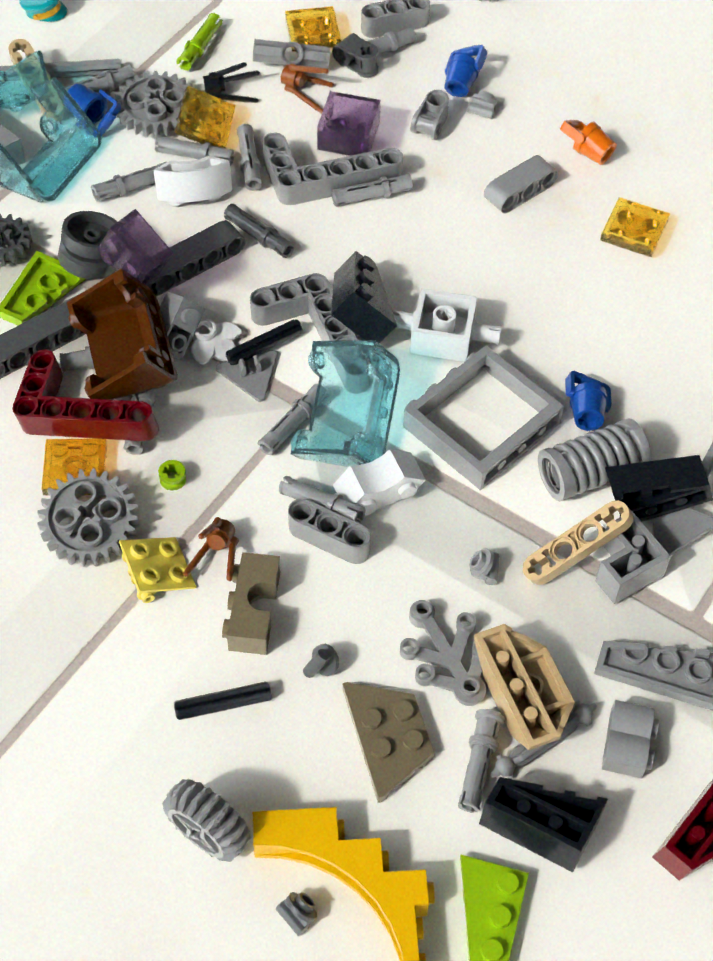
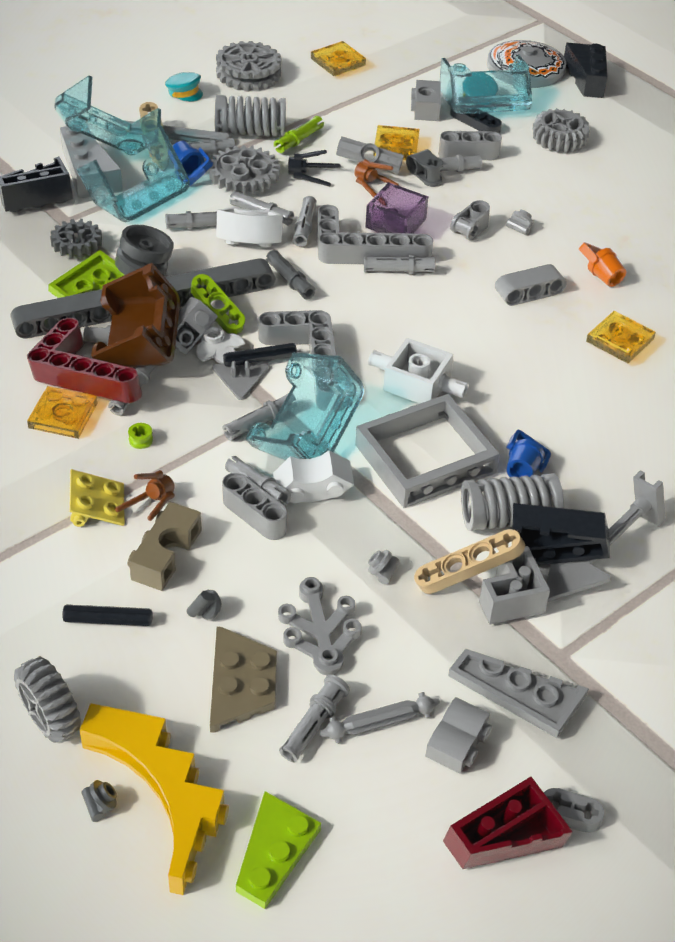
camera: 15 degrees right, 10 degrees down
light grey gear [37,468,139,567] -> none
clear purple piece [98,209,174,285] -> none
clear yellow plate [174,86,236,148] -> none
black wedge [331,251,397,348] -> none
blue piece [444,44,488,97] -> none
tan wedge [474,624,575,750] -> none
black wedge [479,777,608,873] -> none
none -> lime beam [191,274,245,334]
none -> light grey piece [214,95,286,137]

